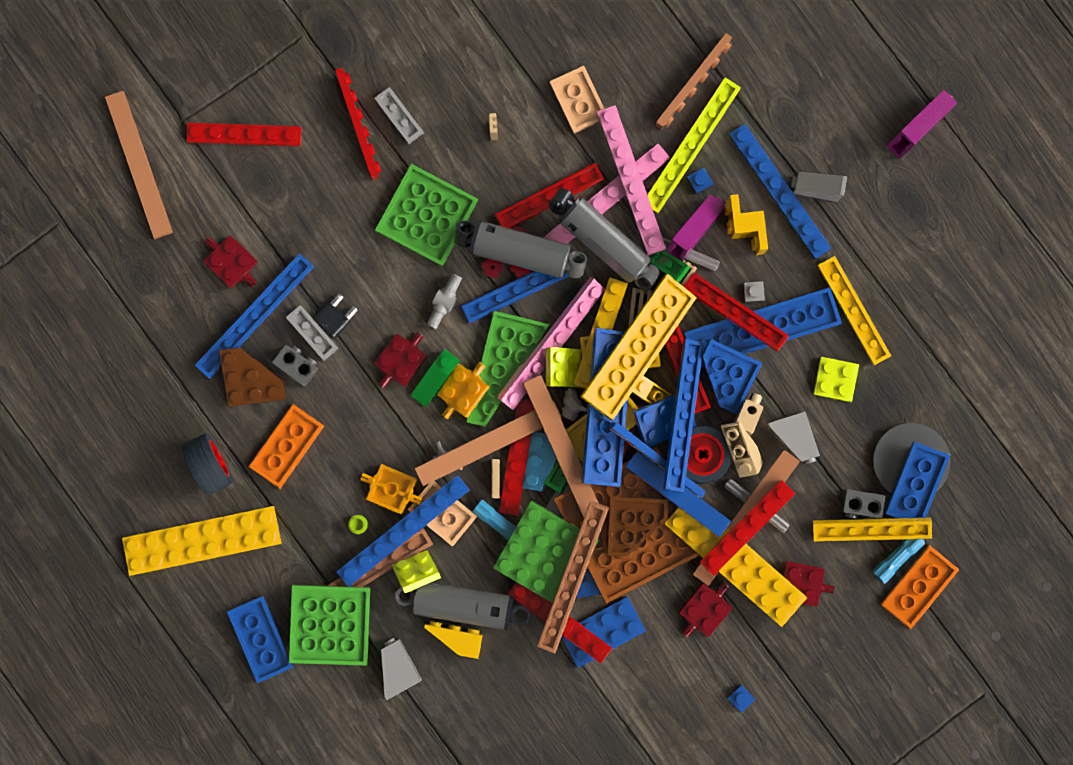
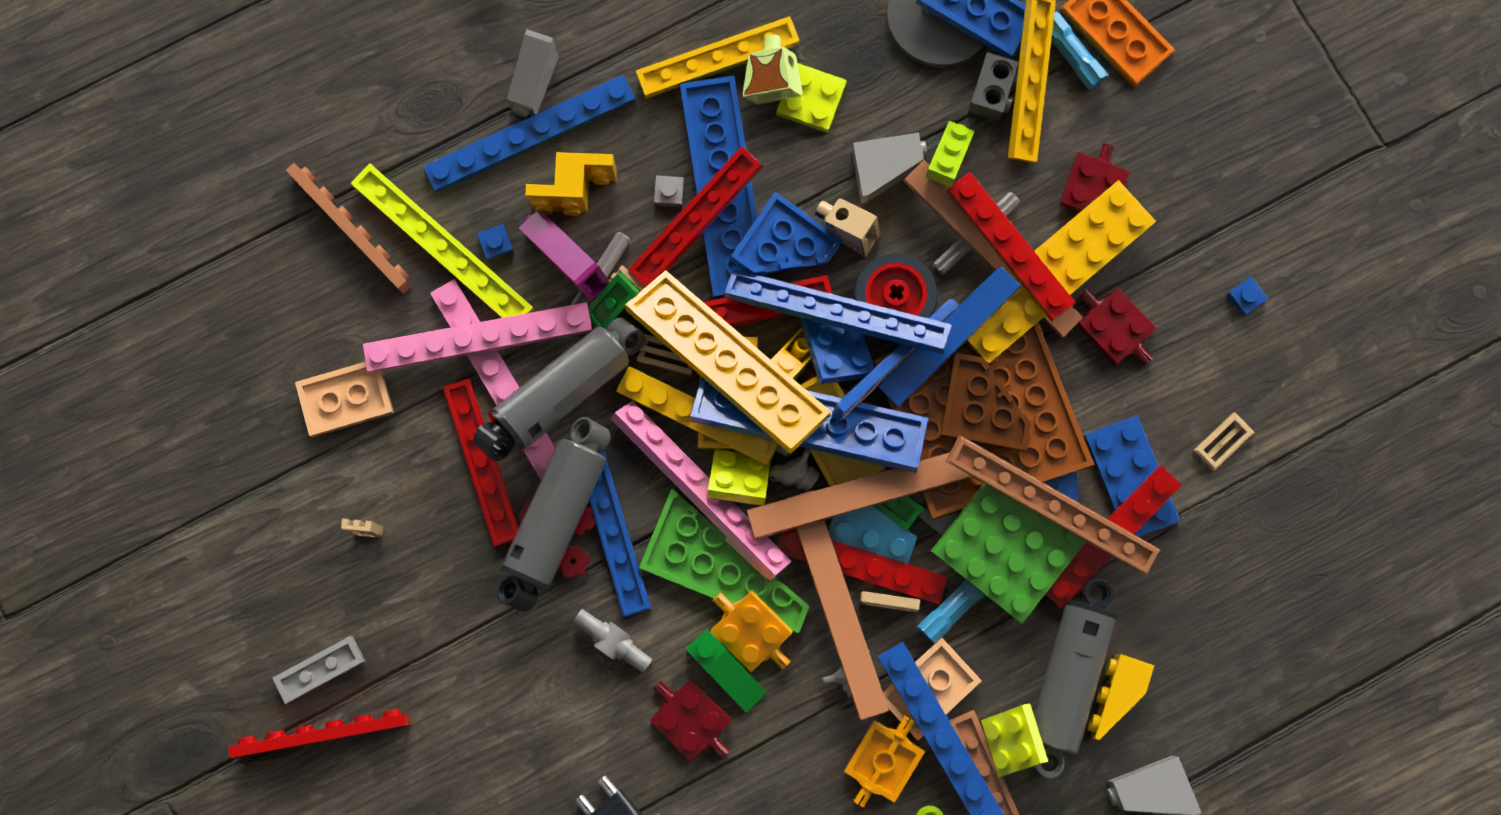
camera: 85 degrees left, 5 degrees down
bright green plate [375,164,478,267] -> none
tan slope [721,422,763,477] -> none
none -> yellowish green torso [743,35,802,104]
none -> lime plate [925,121,974,187]
none -> tan tile [1193,412,1255,472]

